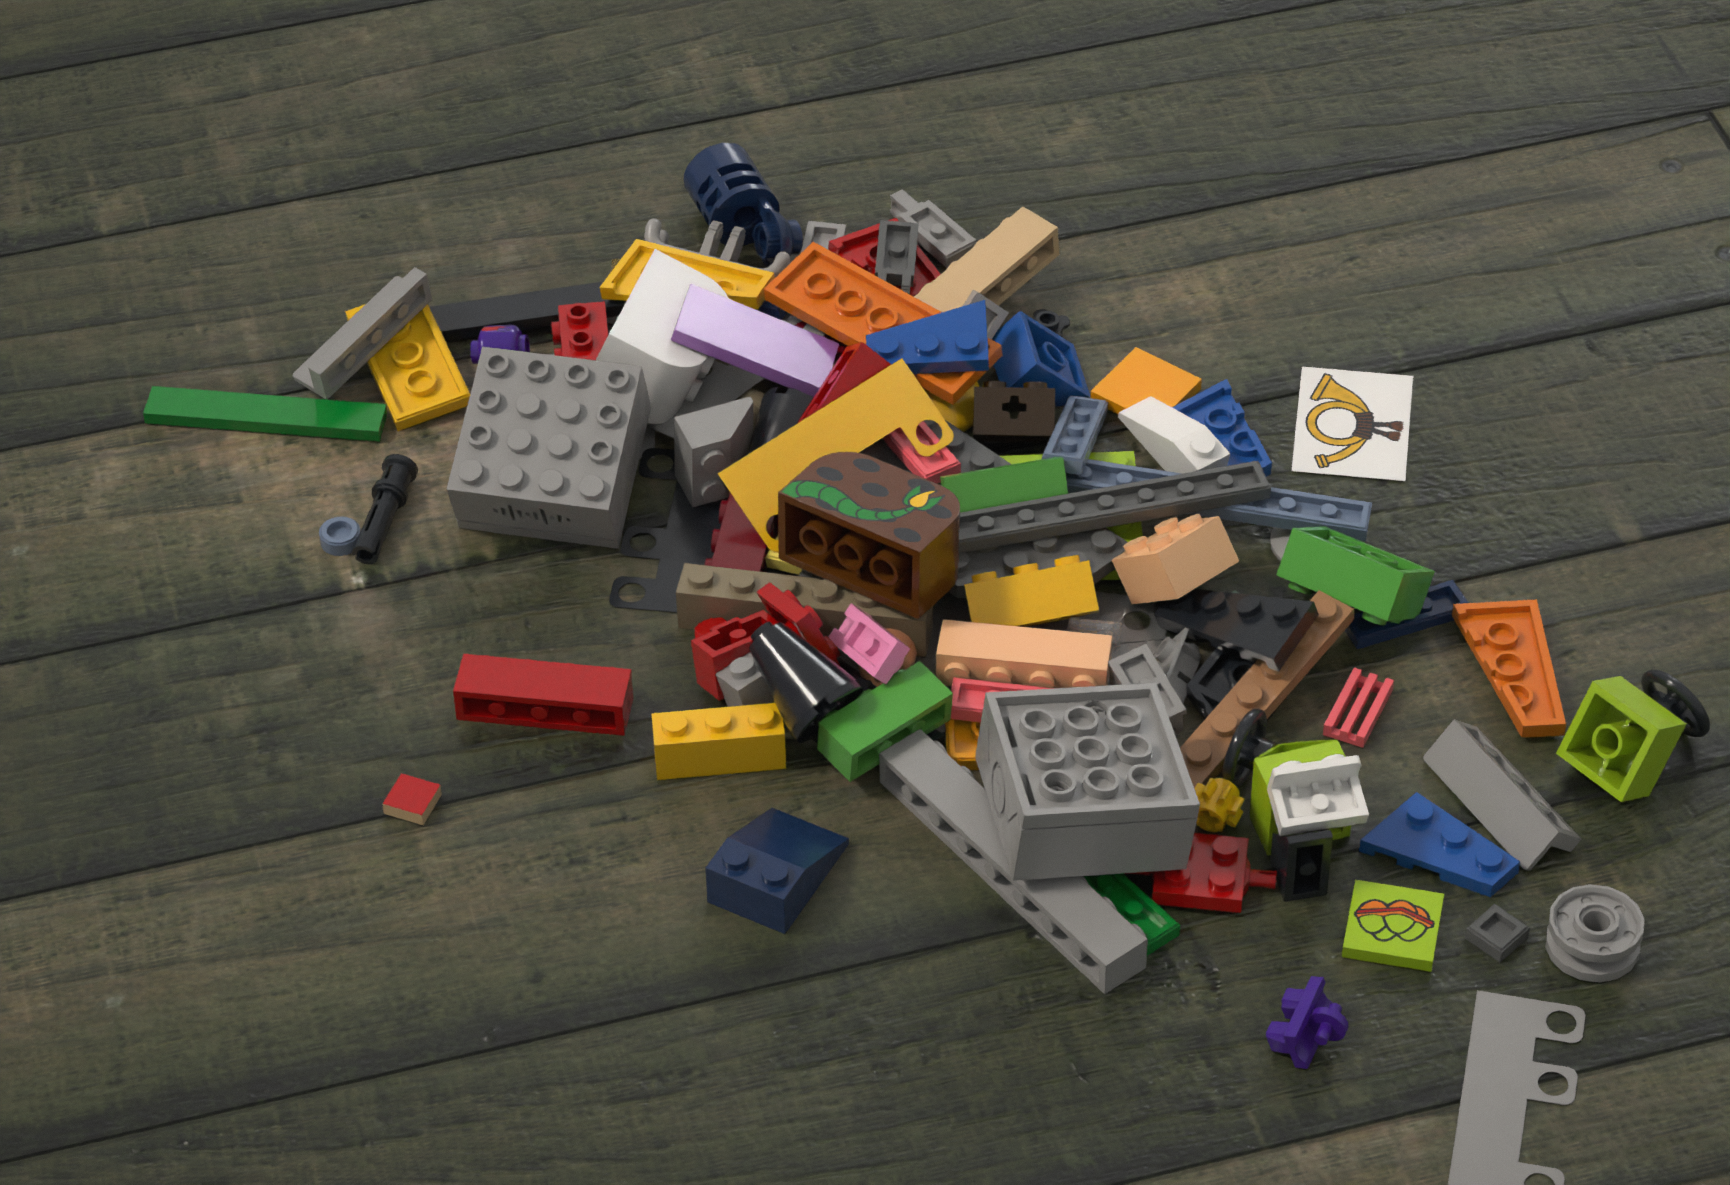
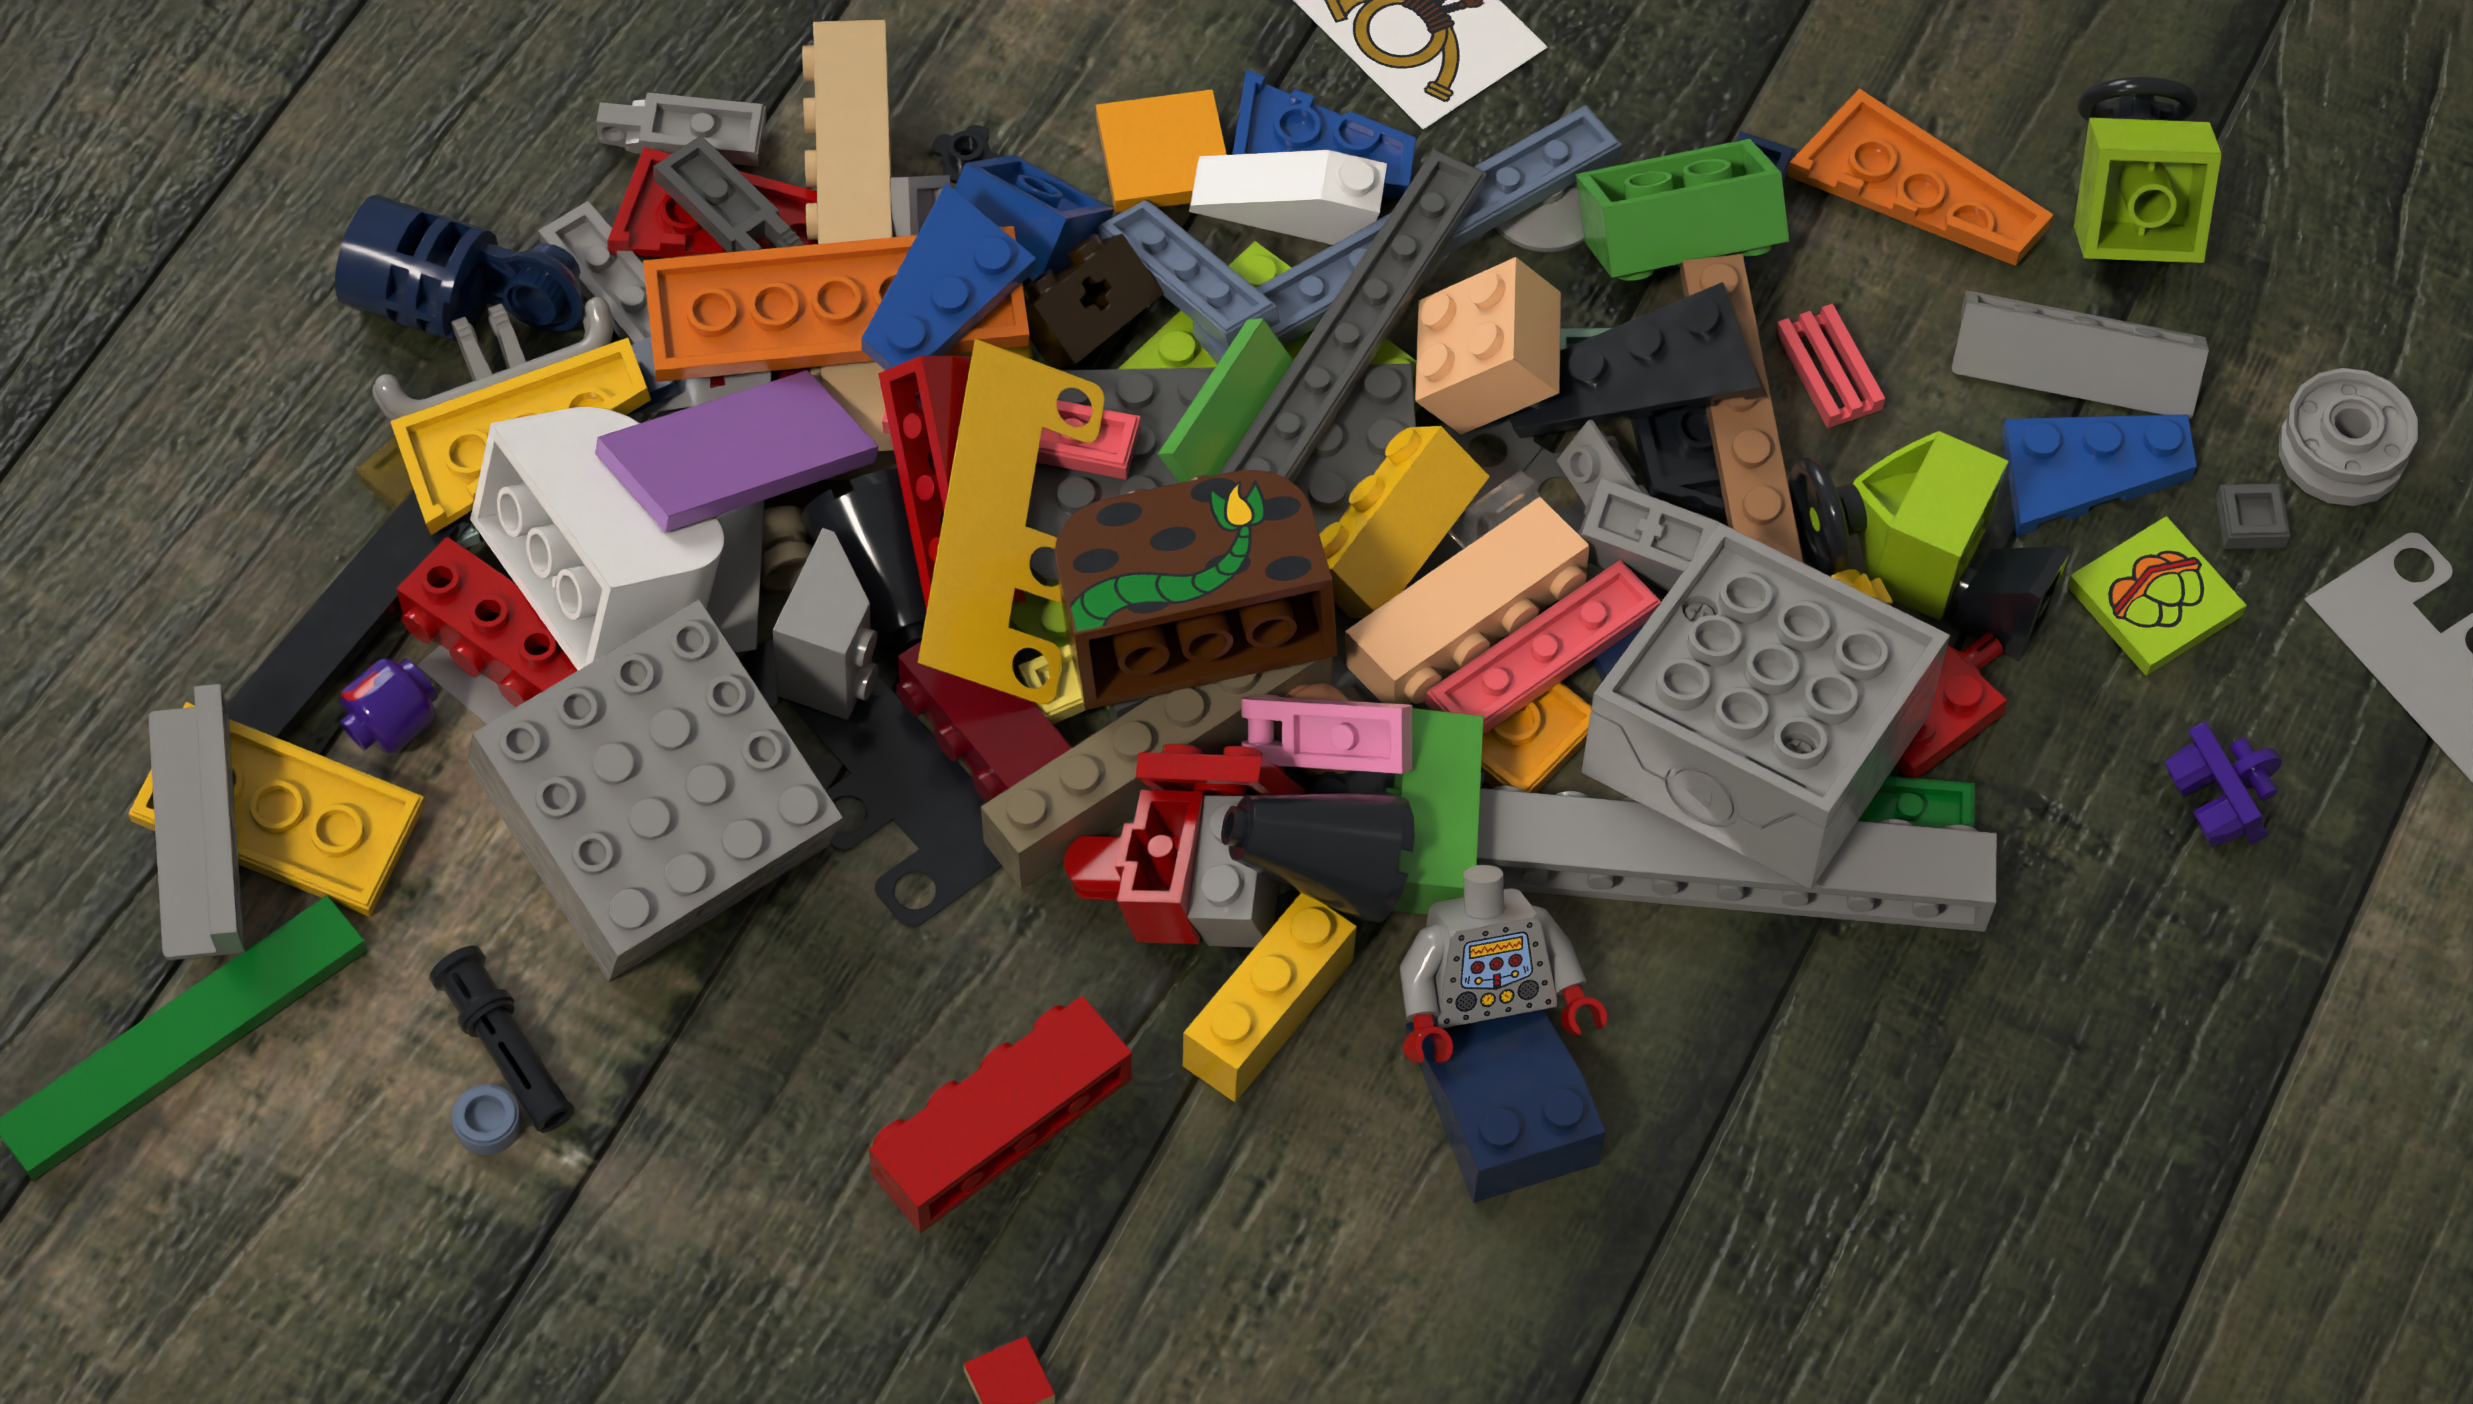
camera: 50 degrees left, 15 degrees up
white bracket [1267,754,1369,836] -> none
none -> light grey torso [1400,865,1607,1064]

